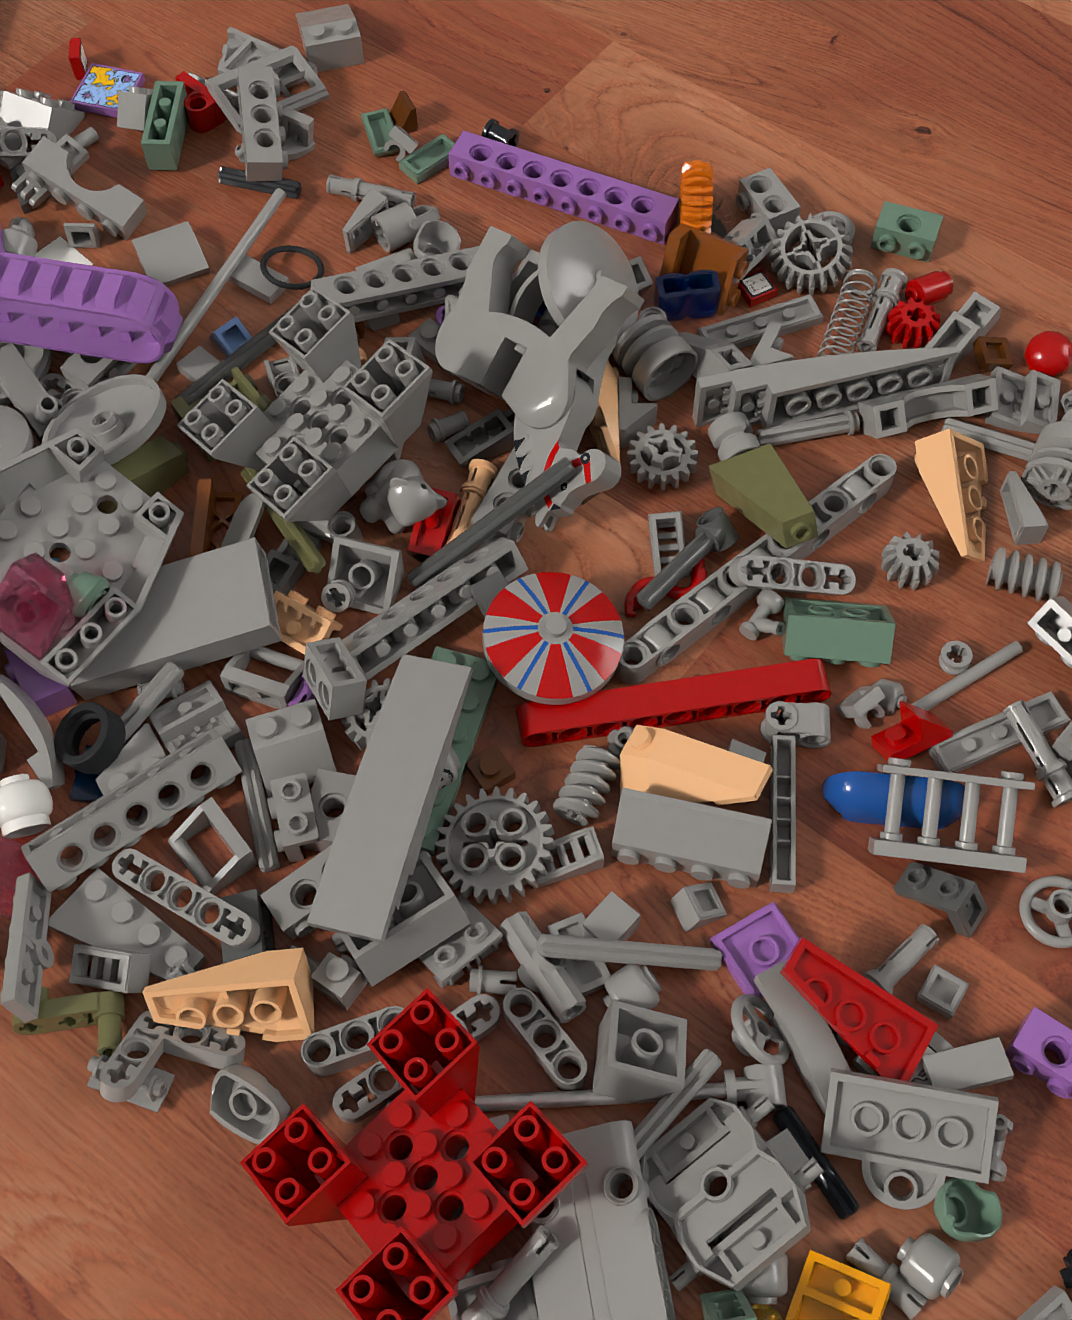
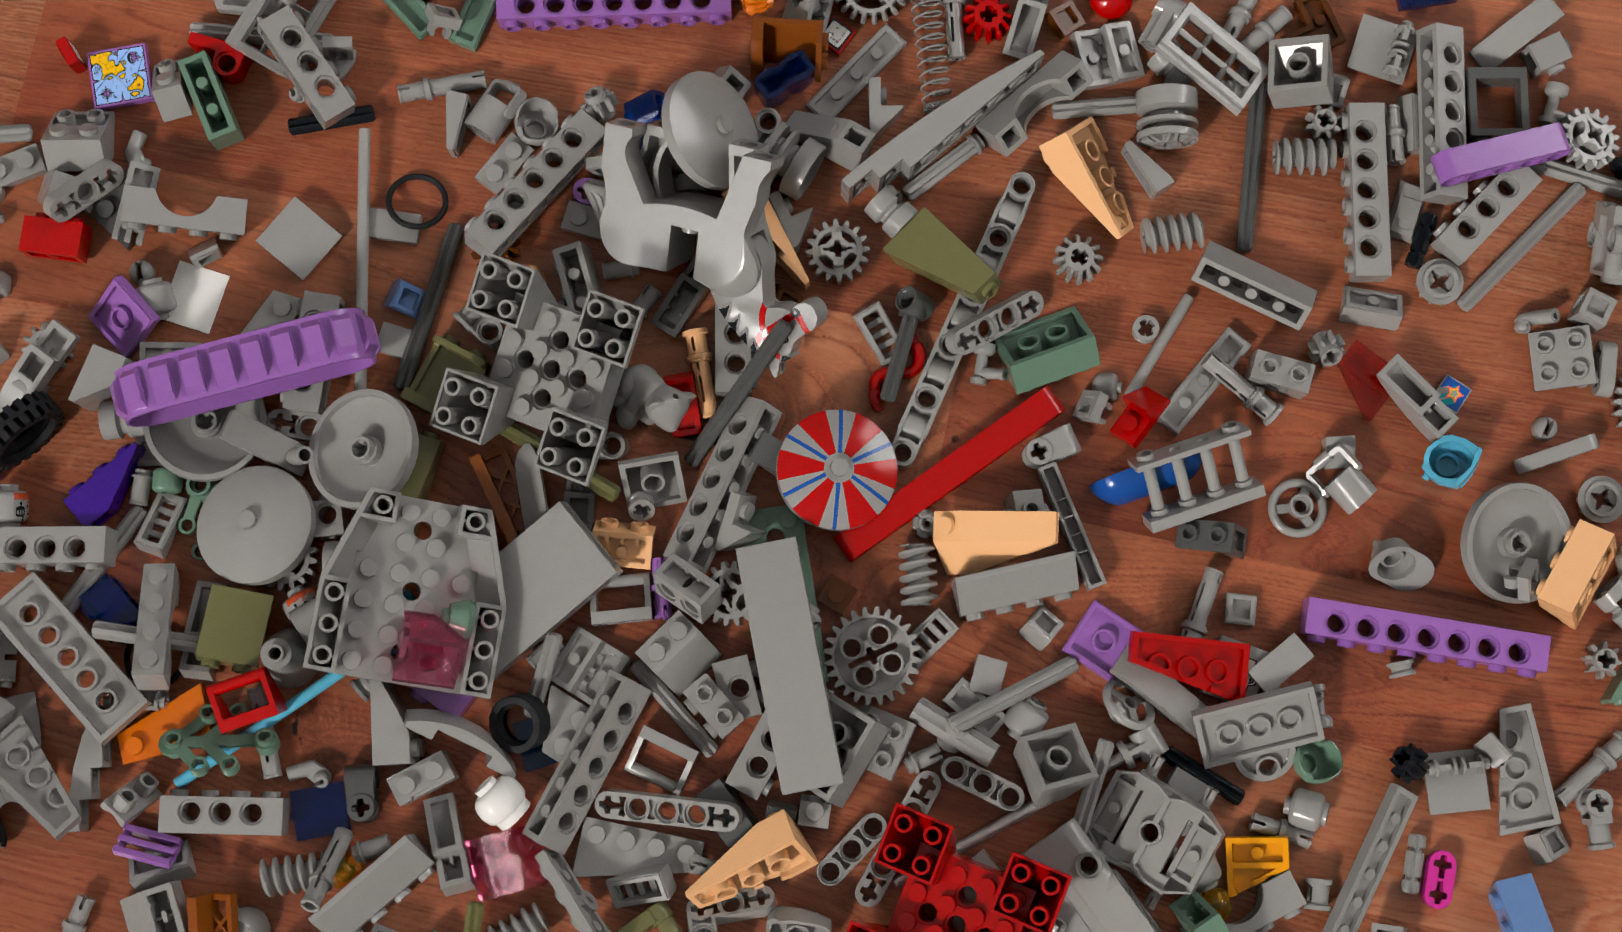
camera: 30 degrees left, 20 degrees up
none -> light grey slope [715,491,767,551]

